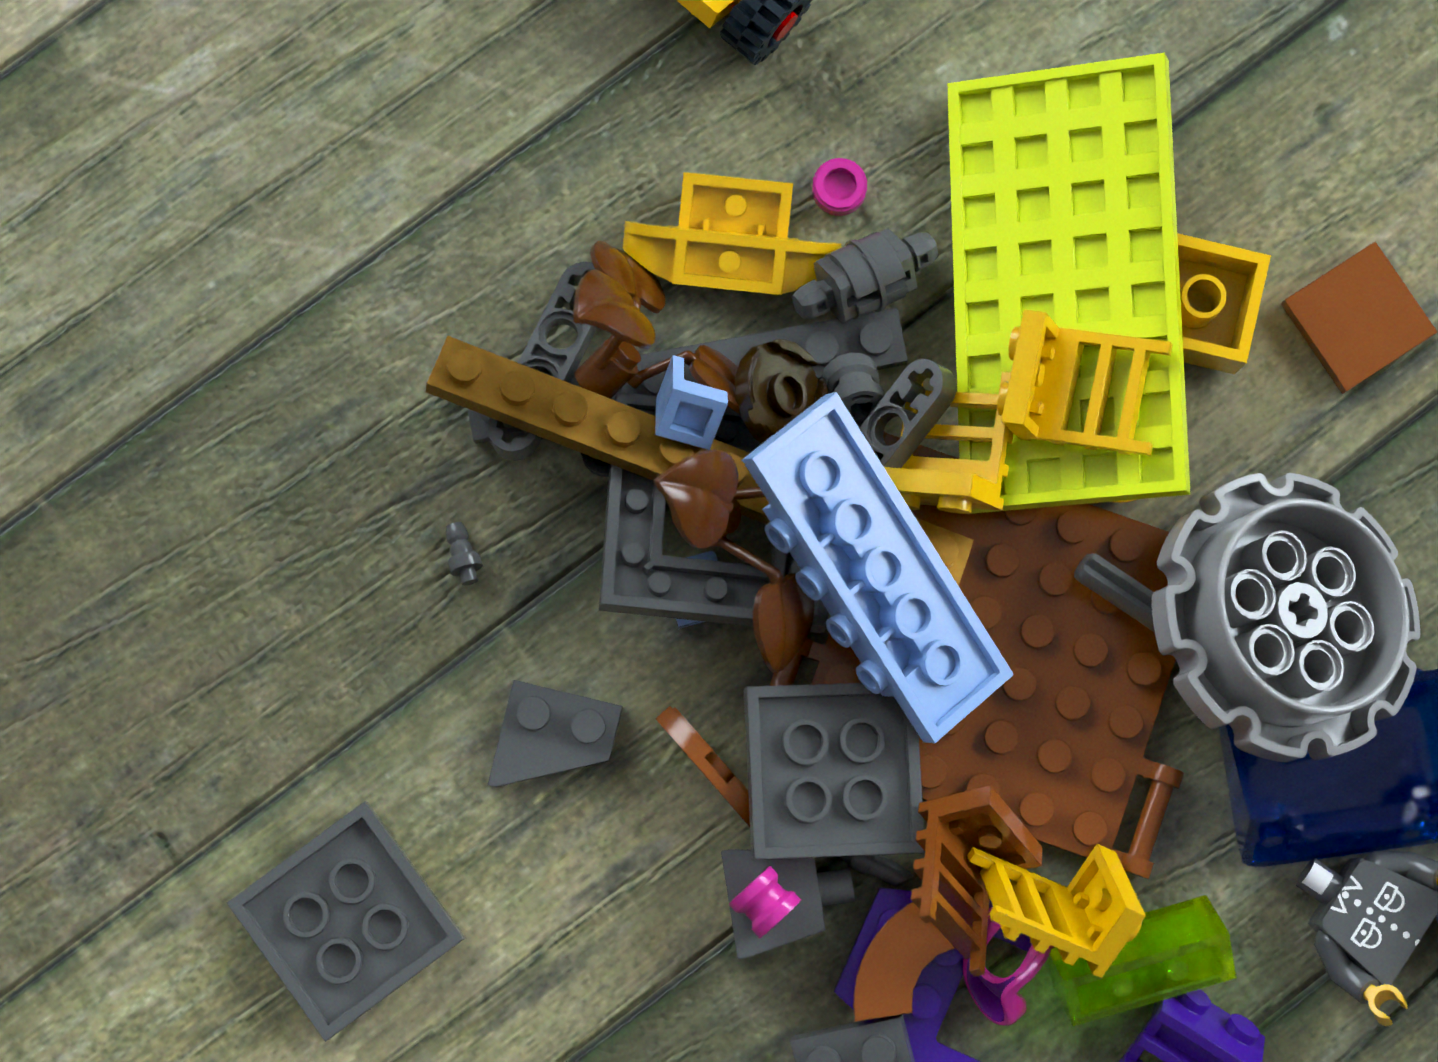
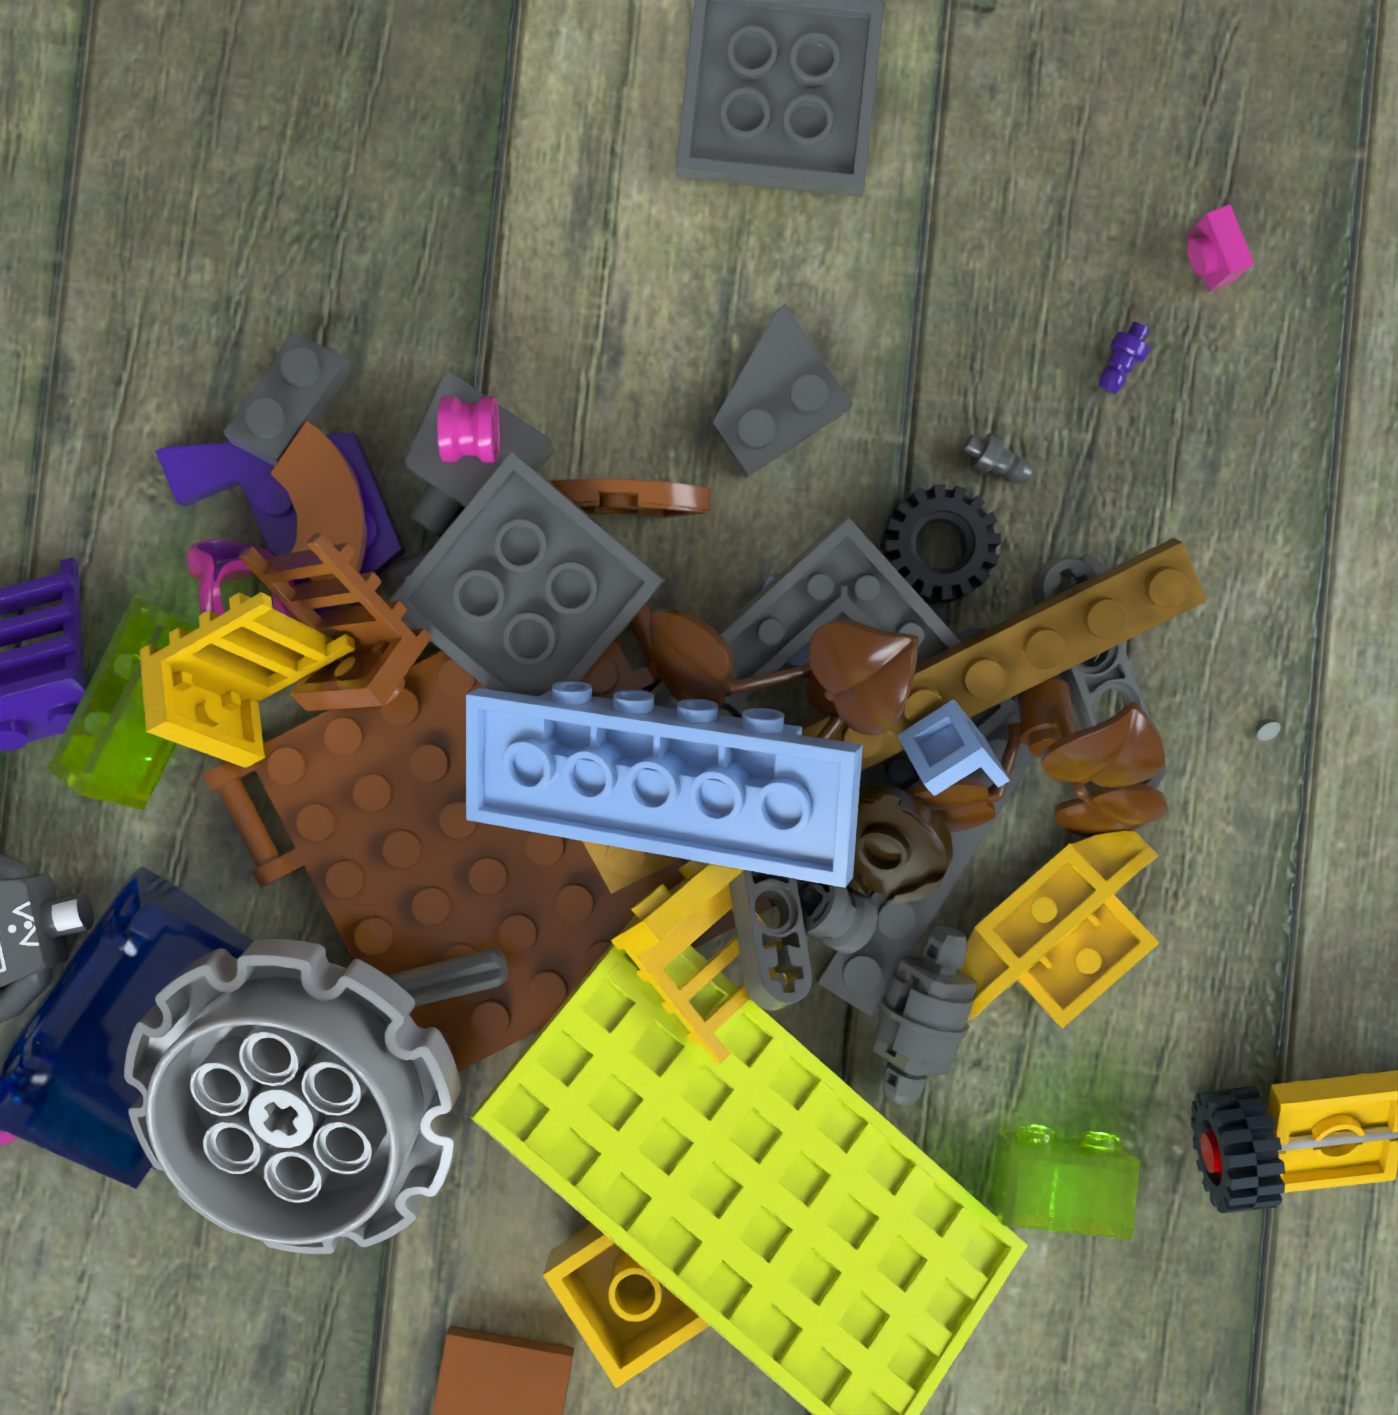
camera: 135 degrees right, 5 degrees up
dark pink tile [812,158,867,216] -> none
yellow plate [997,310,1172,456] -> none
none -> black tyre [880,484,1001,604]
none -> clear neon green brick [990,1124,1141,1240]
none -> dark purple piece [1098,322,1151,395]
none -> dark pink plate [1187,204,1254,292]
none -> light grey piece [1256,719,1281,741]

